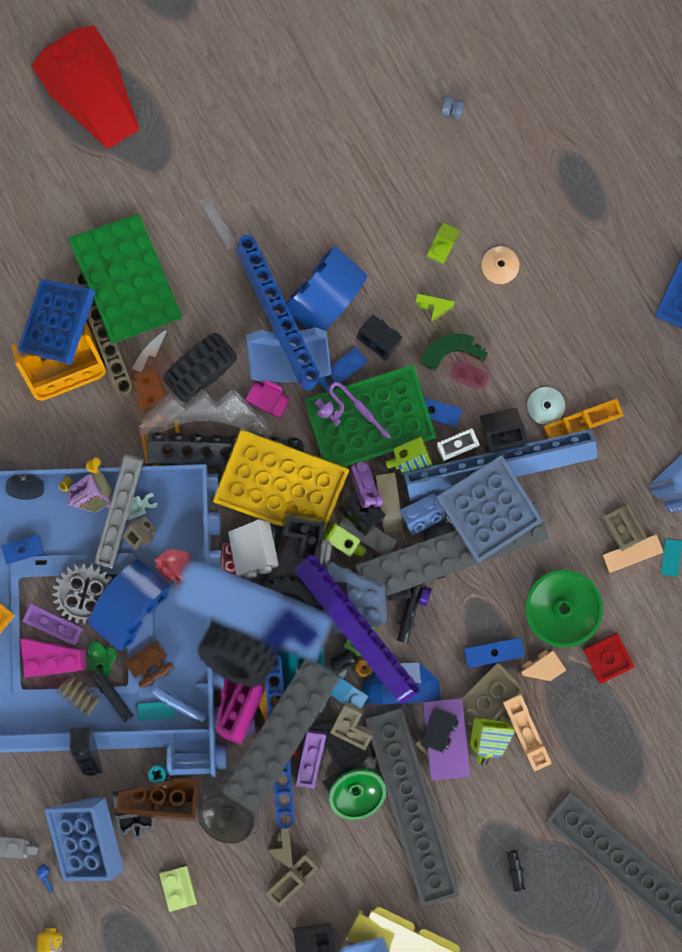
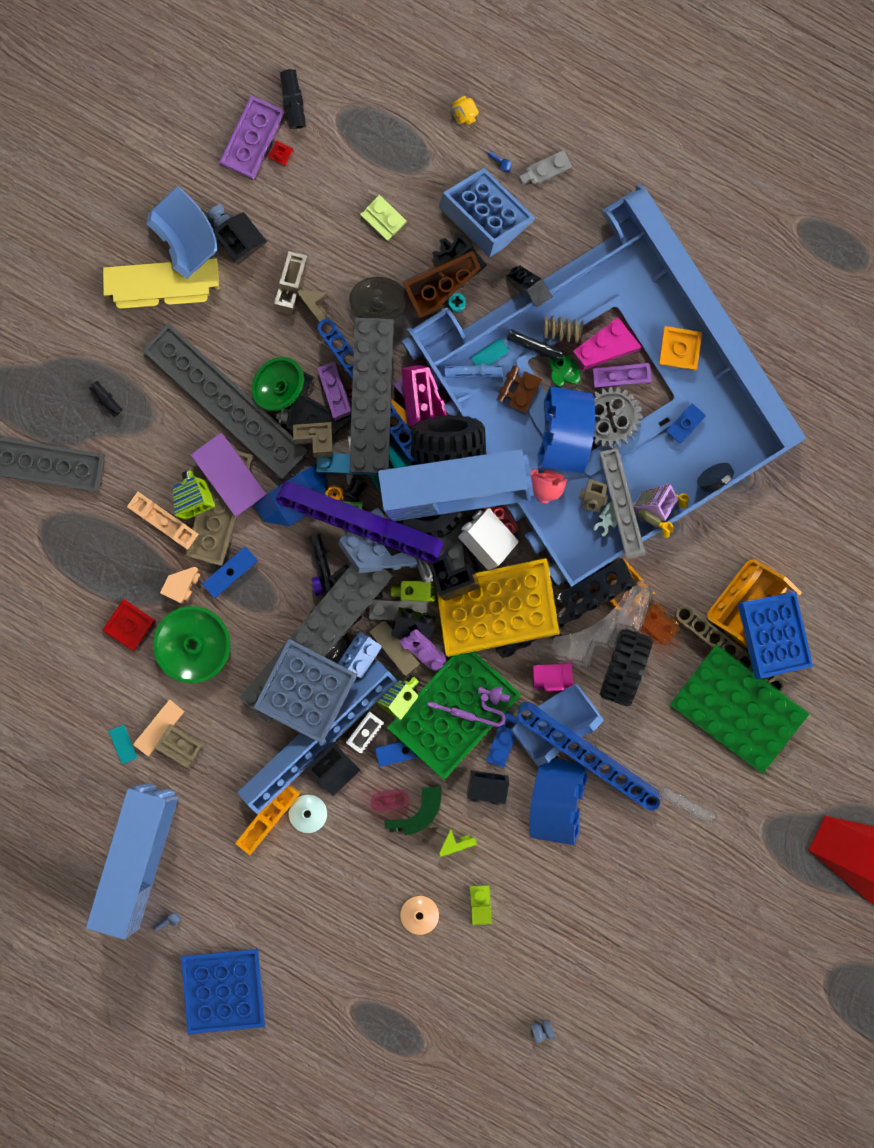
camera: 150 degrees right, 0 degrees up
white sticker [132,330,167,372] -> none
clear blue plate [261,607,321,653] -> none
black brick [420,706,459,753] -> none

